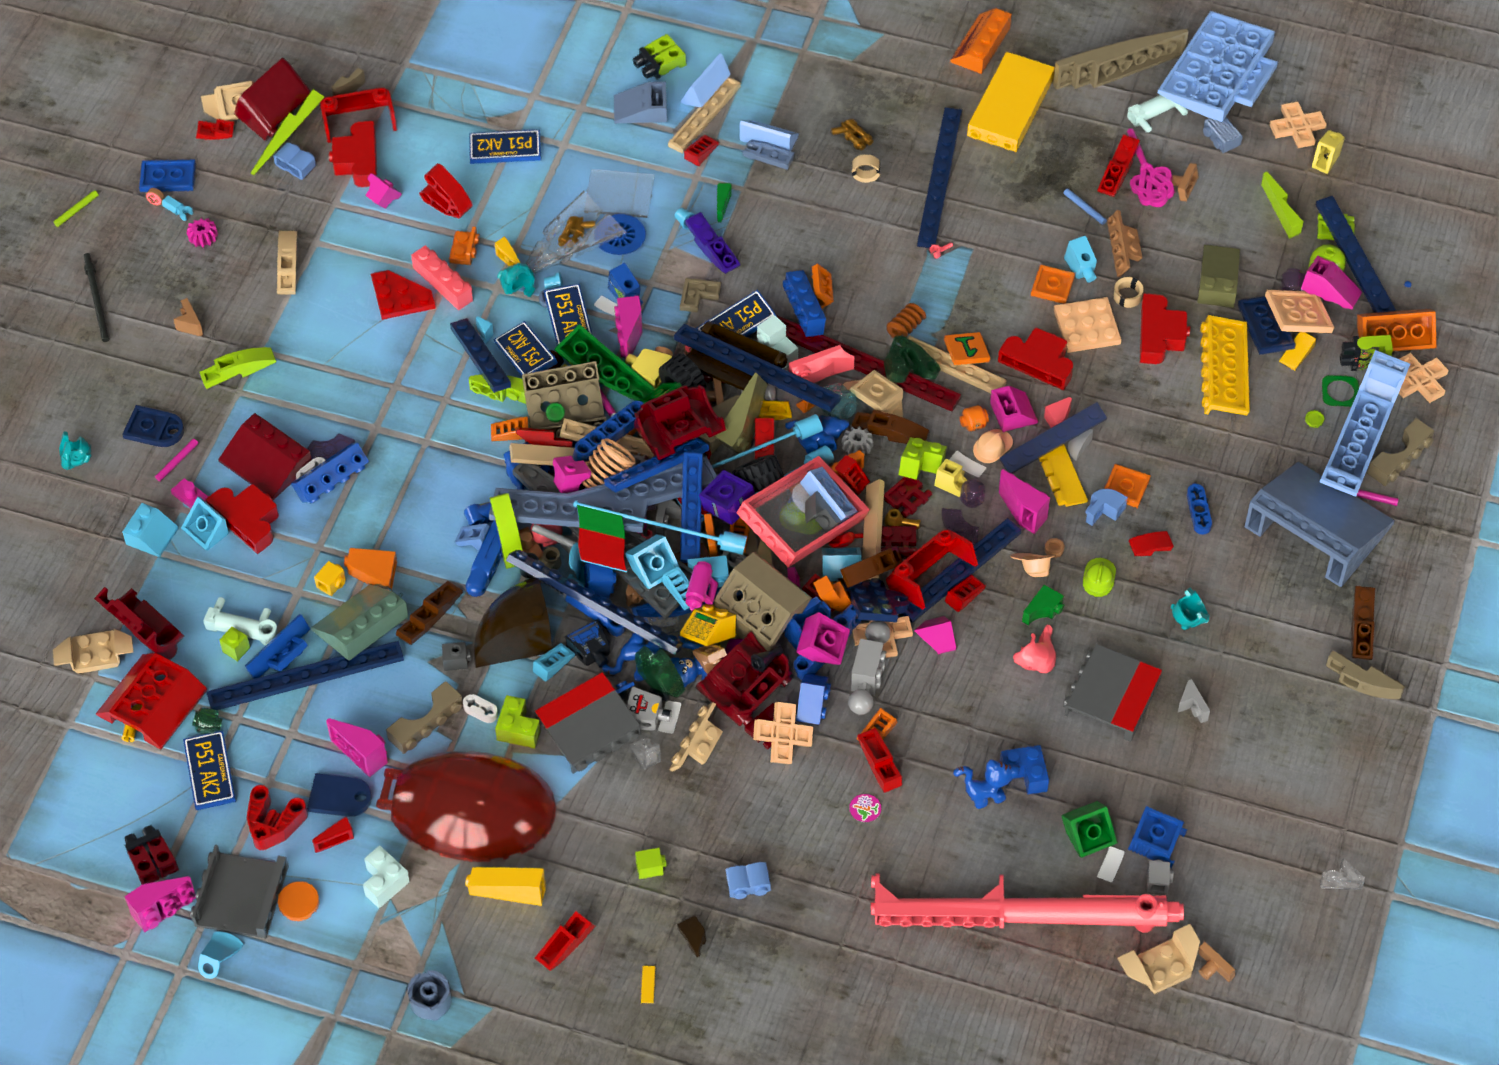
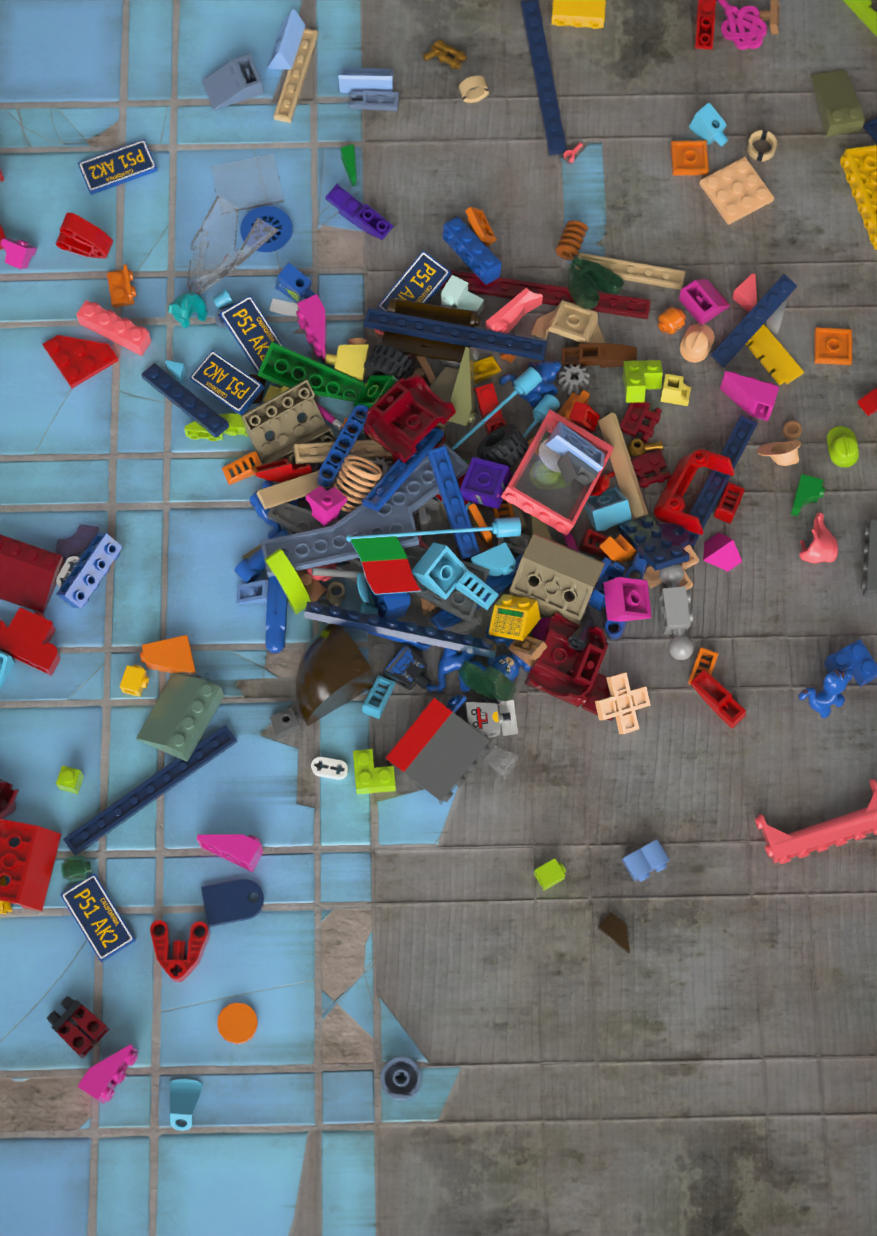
camera: 20 degrees left, 15 degrees up
dark grey panel [190,845,289,939] -> none
light aqua piece [203,597,278,646] -> none
blue bracket [245,614,310,679] -> none
red slope [312,817,354,853] -> none
light aqua brick [363,845,410,908] -> none
clear red windscreen [376,751,556,862] -> none
dark tan arch [386,681,463,754] -> none
reddish brown slope [396,581,463,645] -> none
yellow slope [465,867,546,906] -> none
yellow slope [495,237,520,266] -> none
red slope [535,911,595,971] -> none
green tile [546,403,565,423] -> none
pearl gold piece [558,216,595,250] -> none
lime hips [633,34,686,79] -> none
yellow window [641,966,655,1003] -> none
tan bracket [669,702,723,772] -> none
medium azure piece [675,208,695,229] -> none
dark tan tile [680,278,721,312] -> none
red slope [684,135,719,167] -> none
dark pink piece [686,561,718,611] -> none
brick [796,674,831,725] -> none
clear light blue piece [821,383,857,420] -> none
reddish brown slope [840,545,903,588] -> none
sticker [849,794,881,822] -> none
clear purple tile [942,508,979,546] -> none
orange tile [944,332,990,365] -> none
white sticker [949,451,986,477] -> none
clear purple head [960,479,986,508] -> none
red brick [998,328,1073,390] -> none
medium blue bar [1063,188,1107,225] -> none
medium blue brick [1086,489,1128,526] -> none
medium nougat bracket [1107,210,1142,277] -> none
red brick [1140,294,1190,364] -> none

